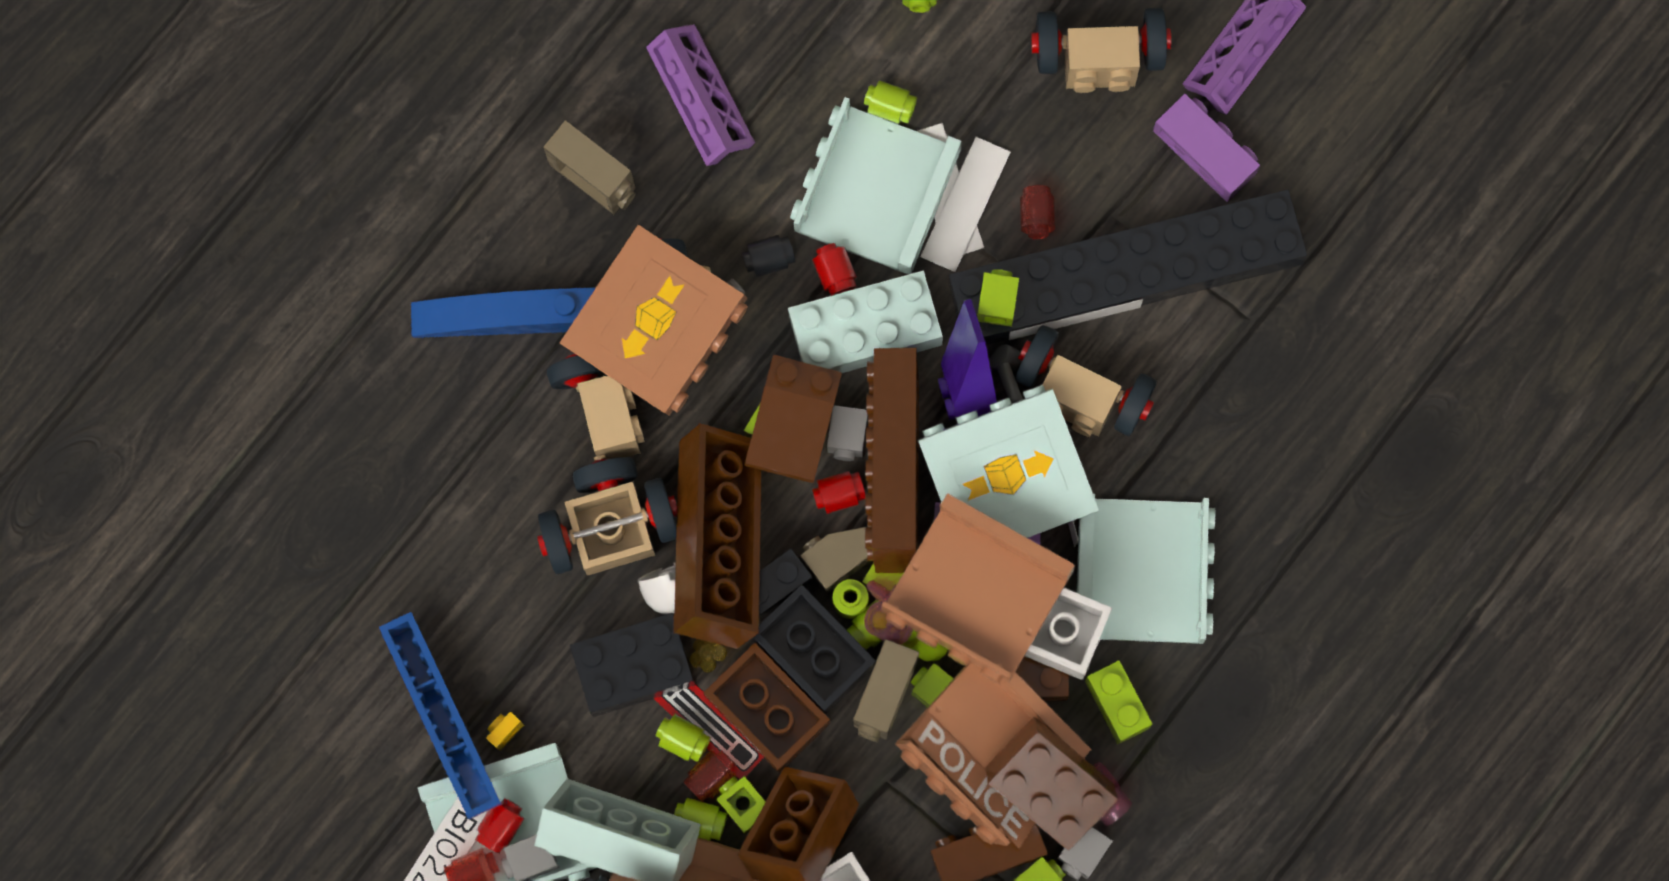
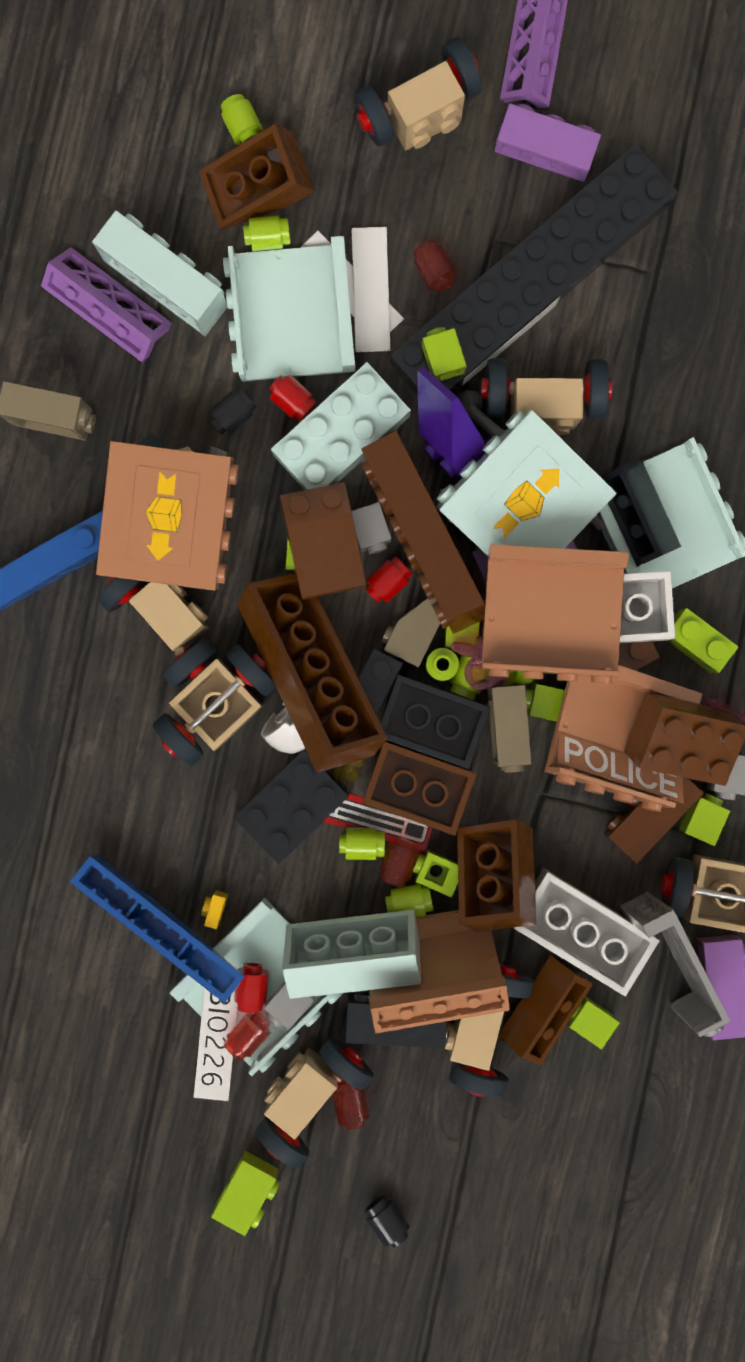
camera: 30 degrees left, 10 degrees up
none -> light aqua brick [92,210,227,337]
none -> reddish brown slope [199,124,315,230]
none -> black brick [600,459,682,567]

